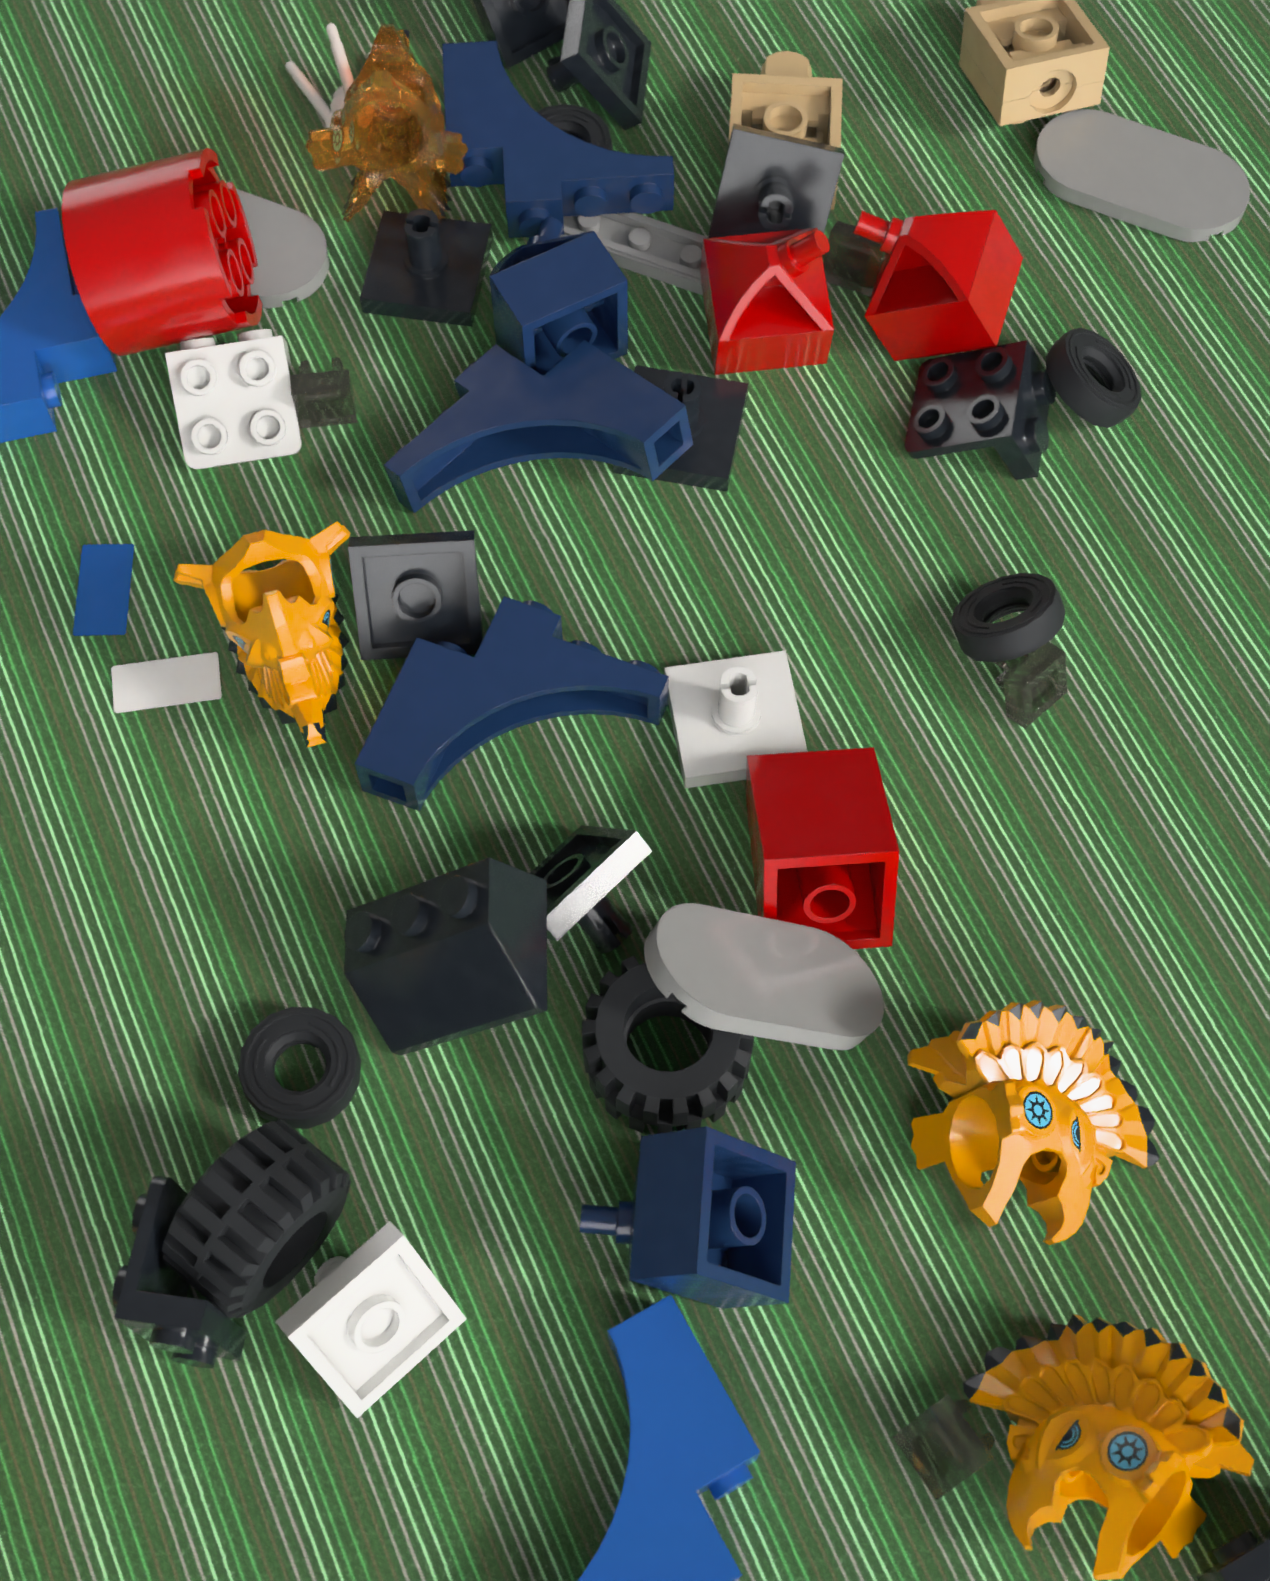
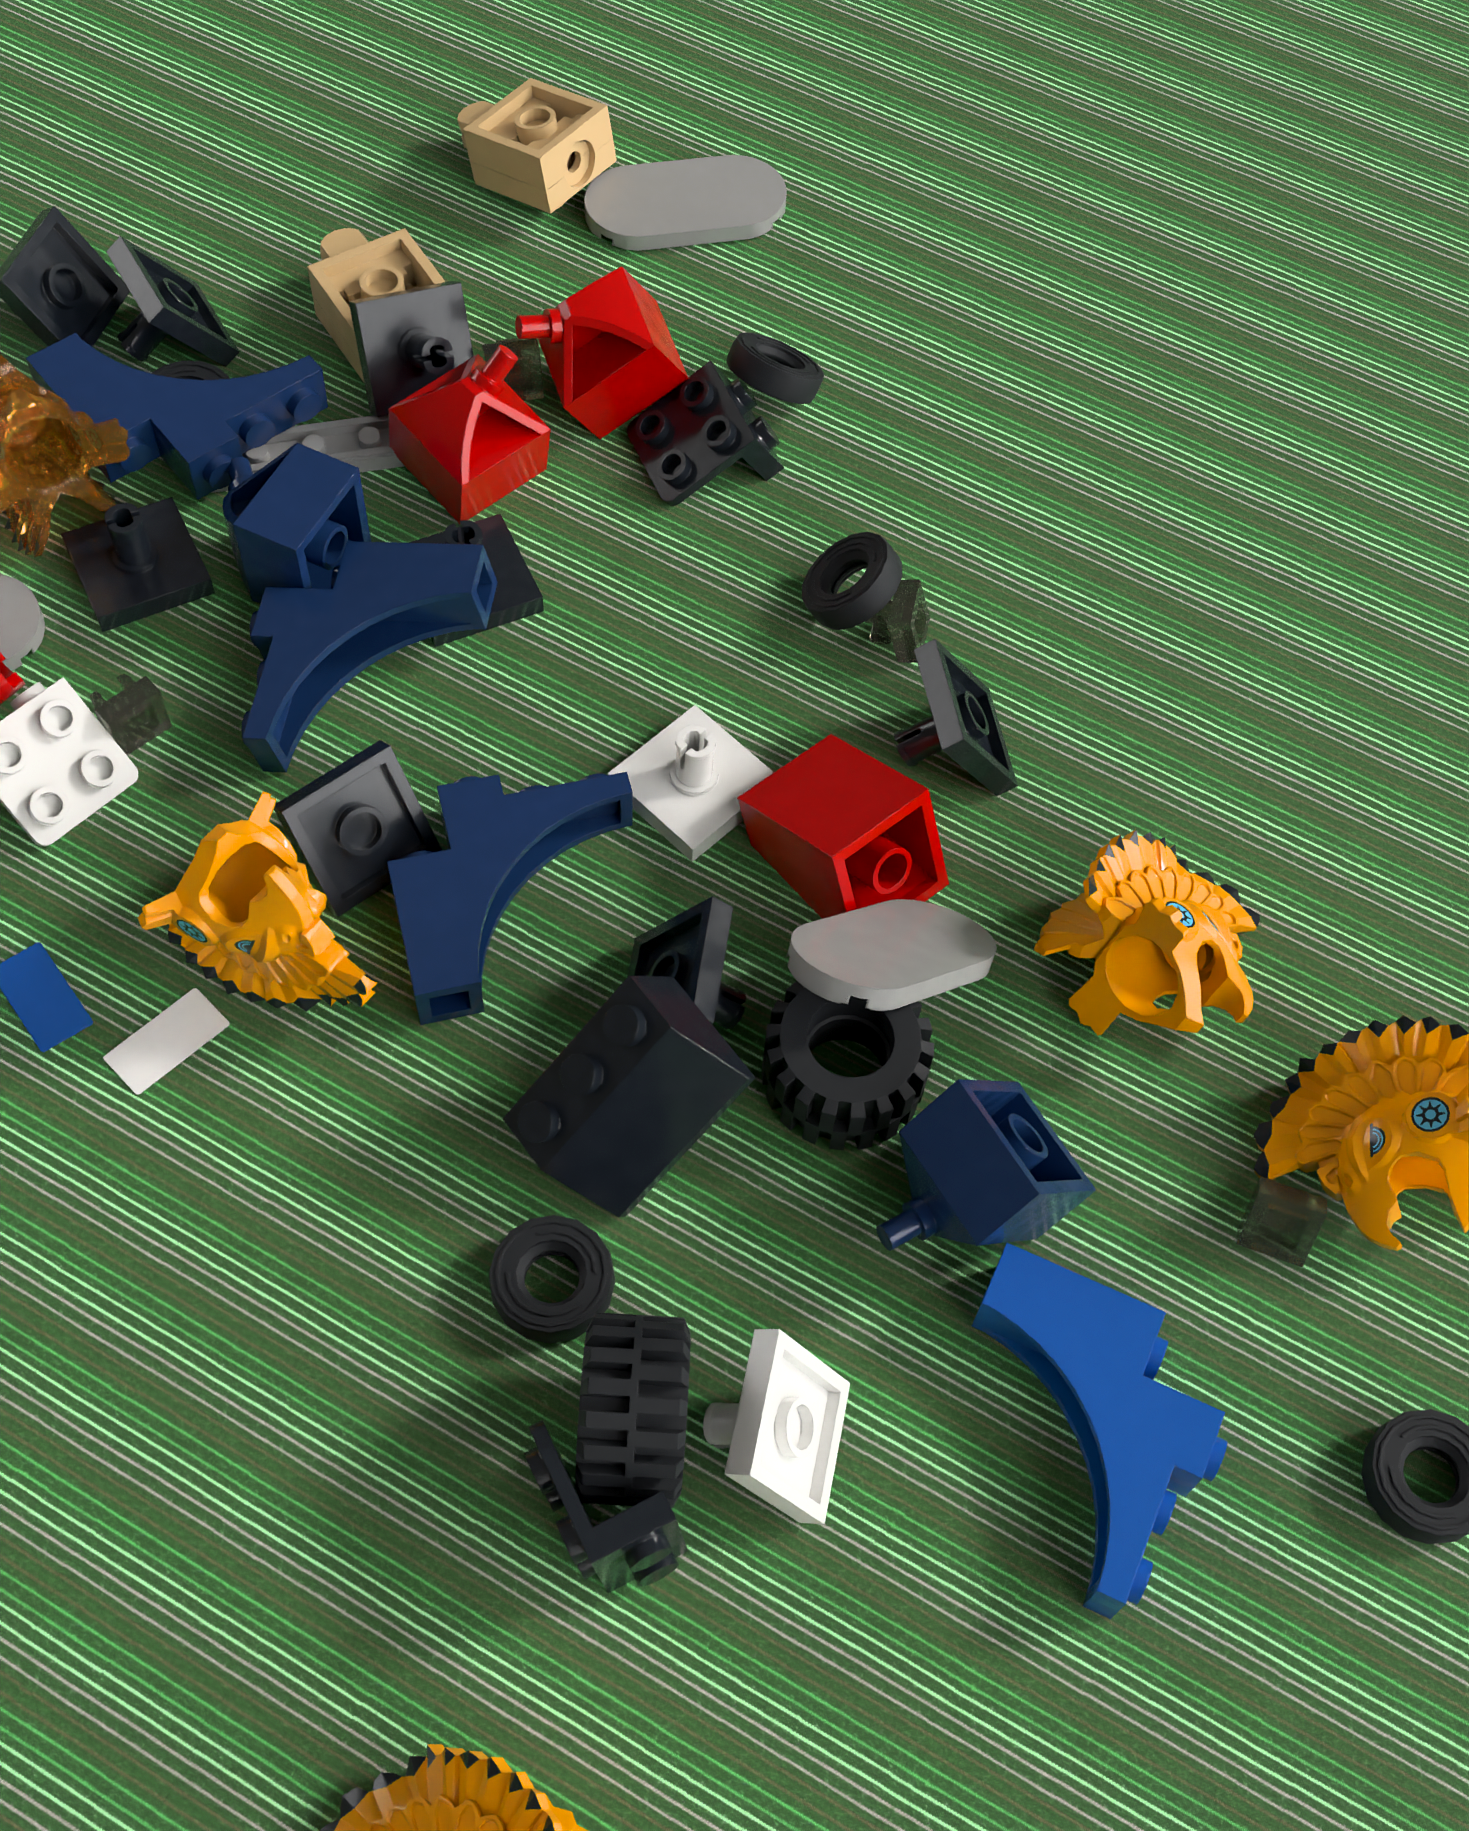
camera: 40 degrees left, 5 degrees down
none -> black tile [894,639,1018,796]

